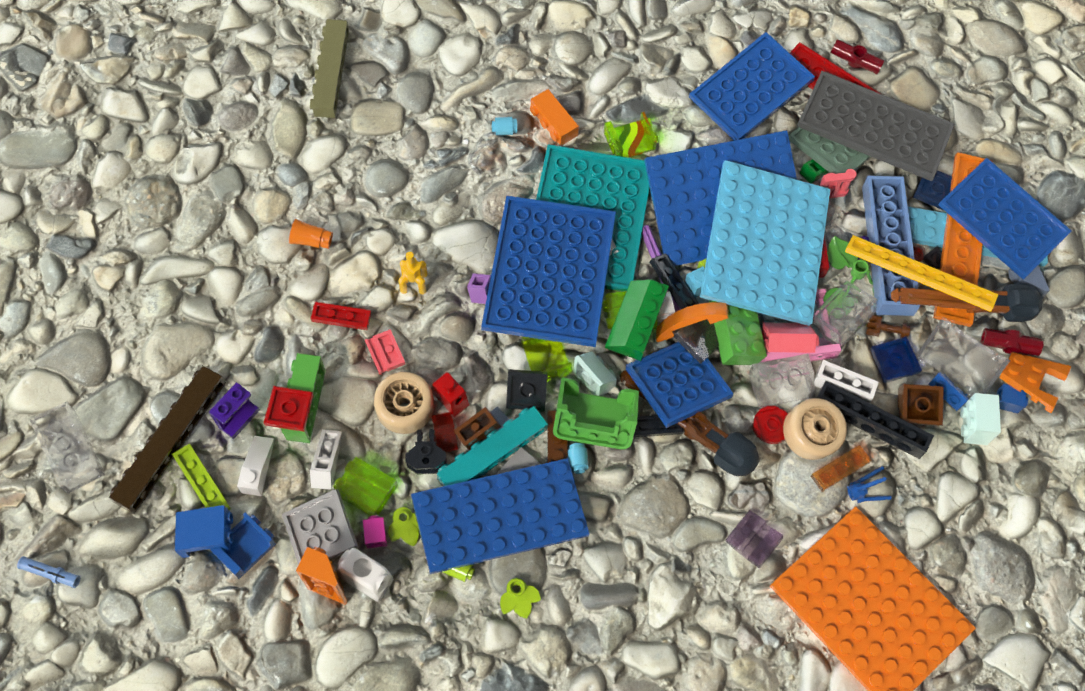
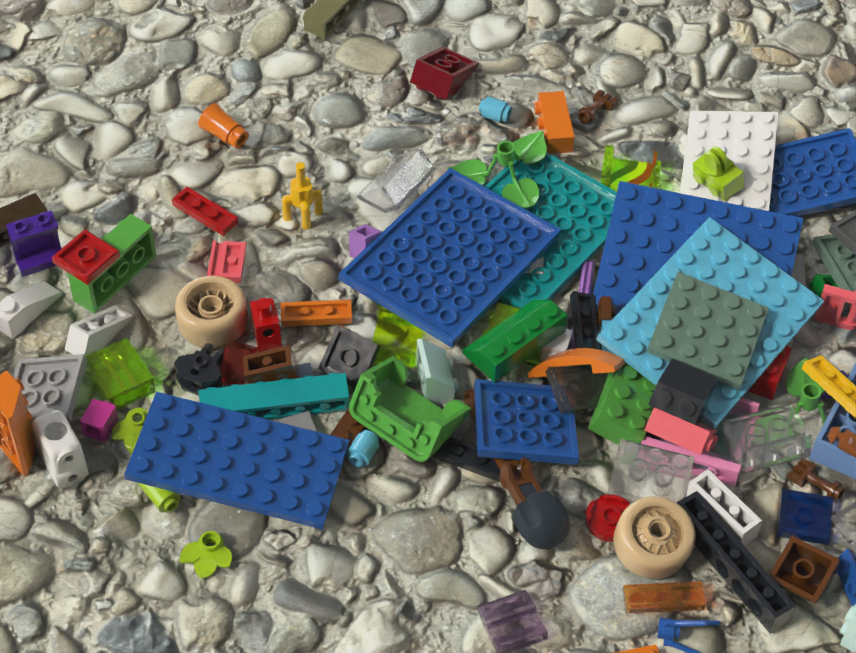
camera: 30 degrees right, 15 degrees down
none -> orange plate [280,299,352,327]
none -> clear slope [357,148,436,213]
none -> dark red slope [410,46,479,100]
none -> bright green plant [447,131,547,209]
none -> reddish brown hinge [578,89,619,123]
none -> reddish brown plate [598,296,615,326]
none -> sand green plate [646,272,769,390]
none -> black slope [648,358,719,425]
none -> white plate [680,111,778,211]
none -> lime brick [692,146,744,201]

